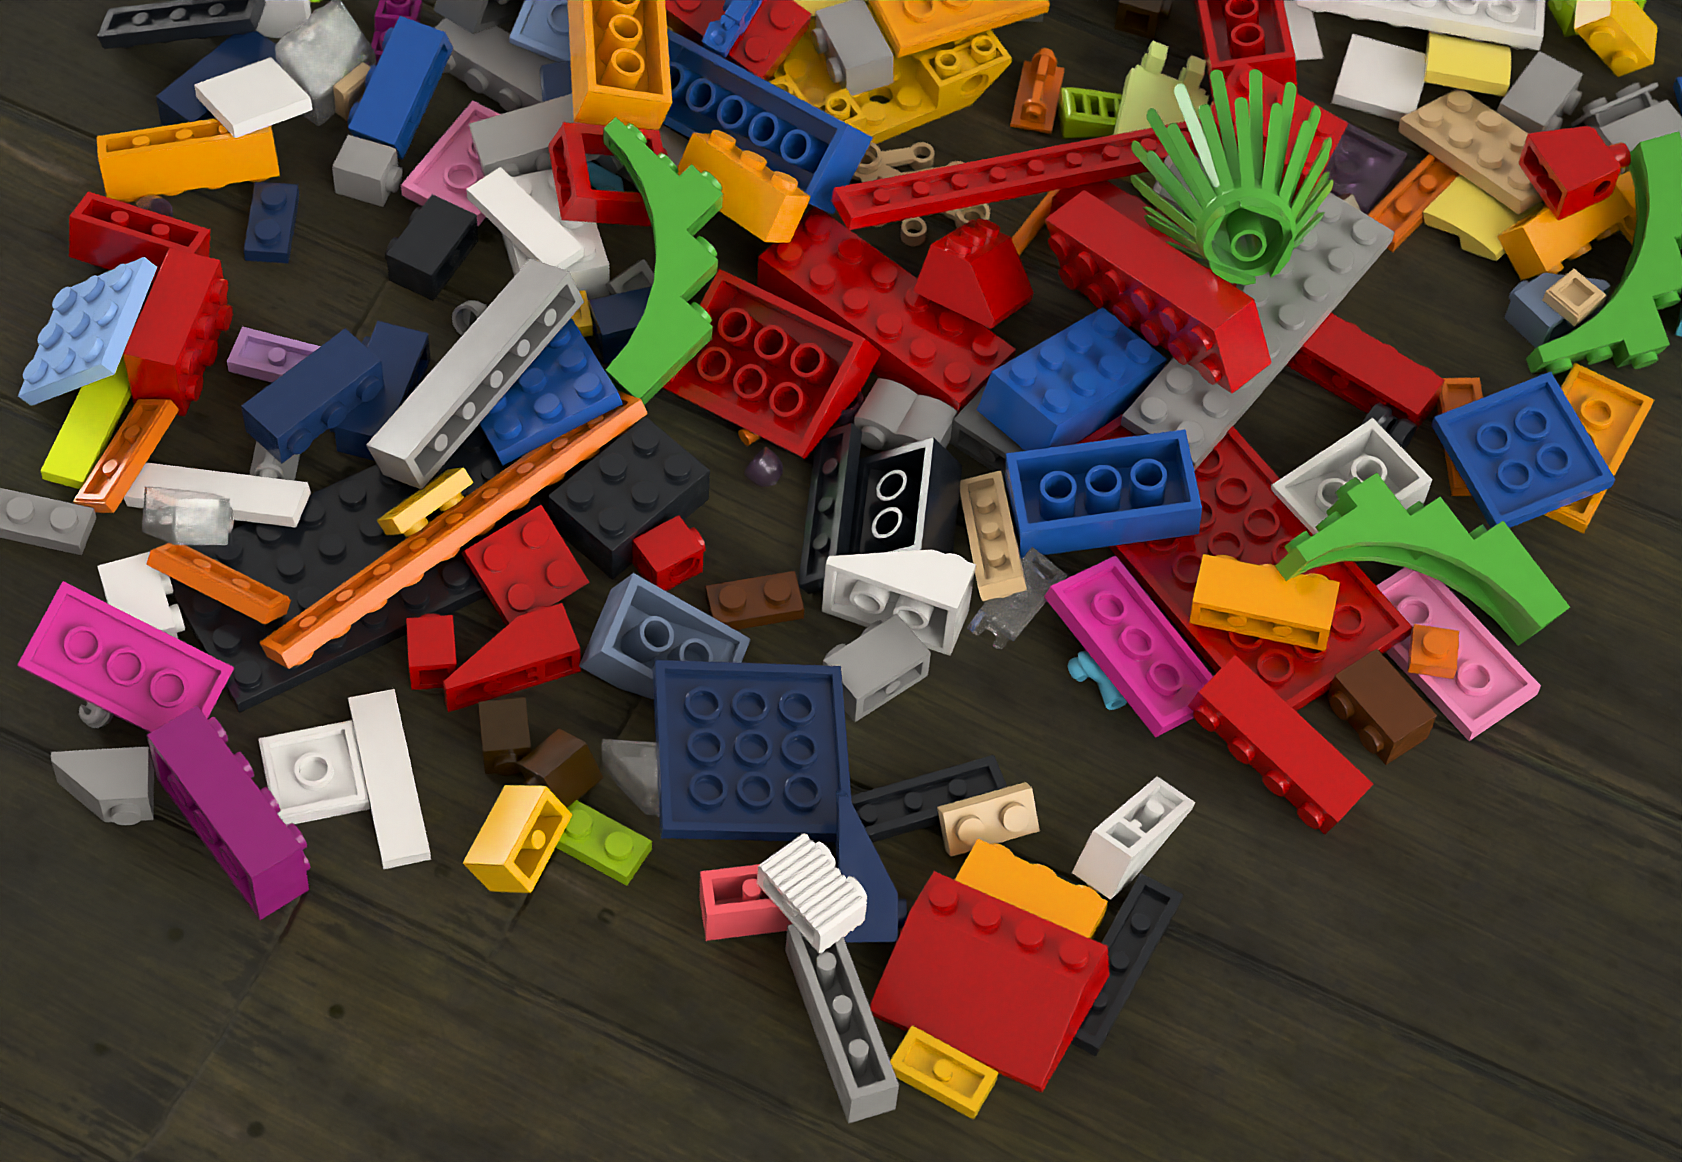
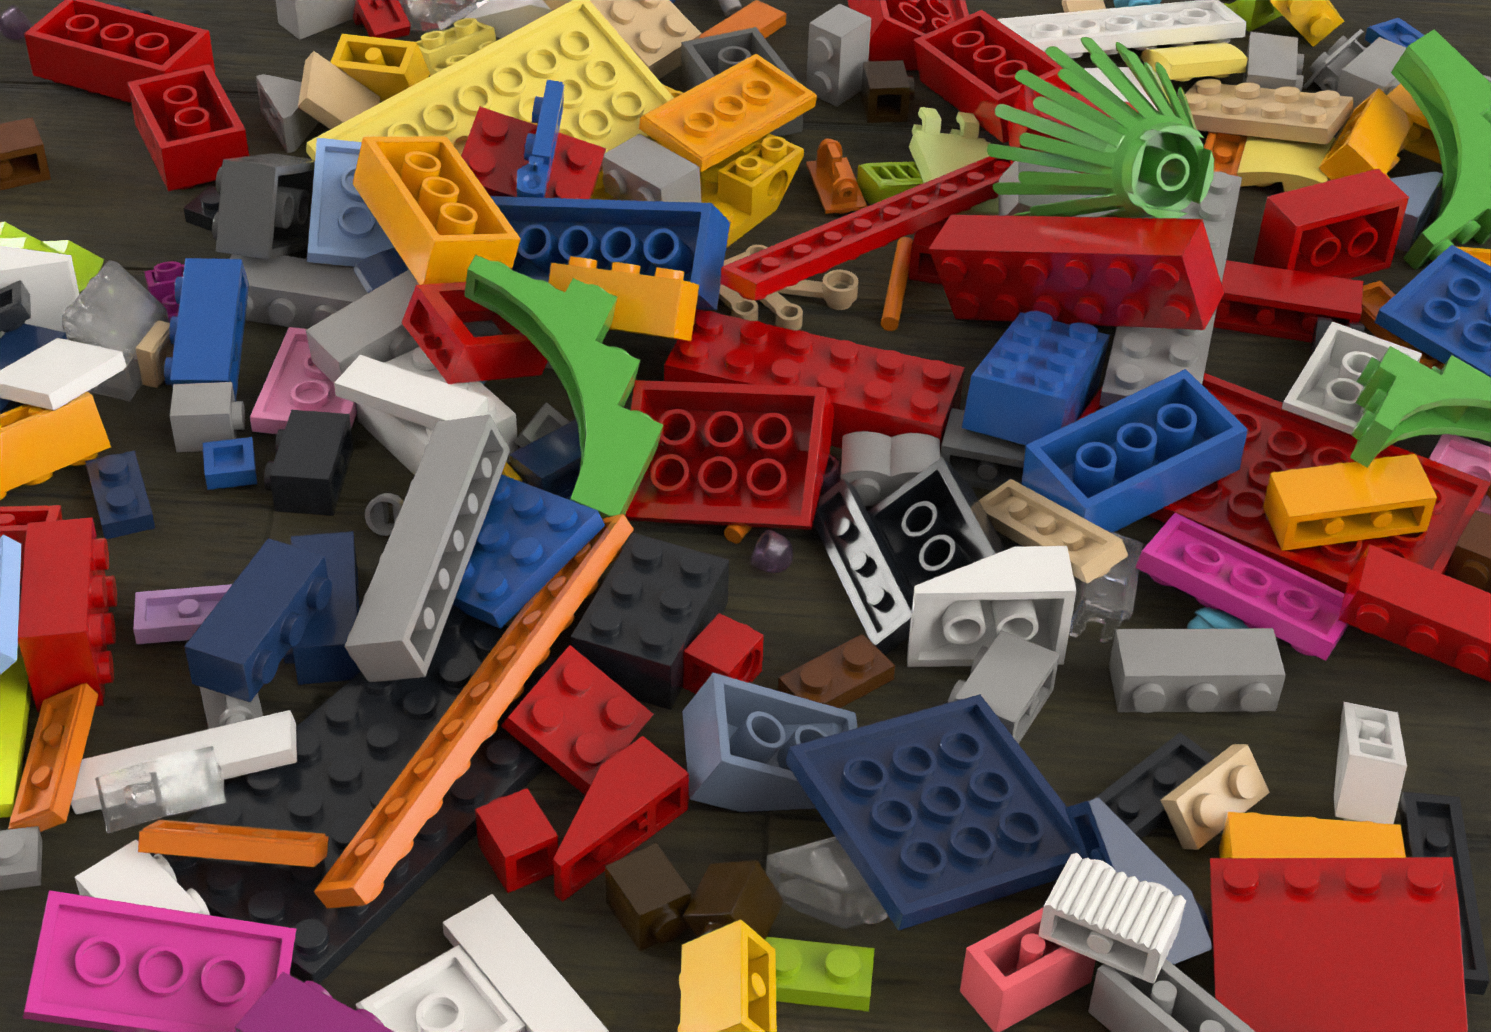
camera: 20 degrees left, 15 degrees down
yellow plate [377,467,473,537] -> none
red slope [913,218,1034,329] -> none
red torso [1518,126,1631,221] -> none
tan tile [1542,269,1606,327] -> none
none -> blue plate [203,437,257,490]
none -> light grey brick [1109,628,1286,713]
none -> red brick [1253,168,1409,279]

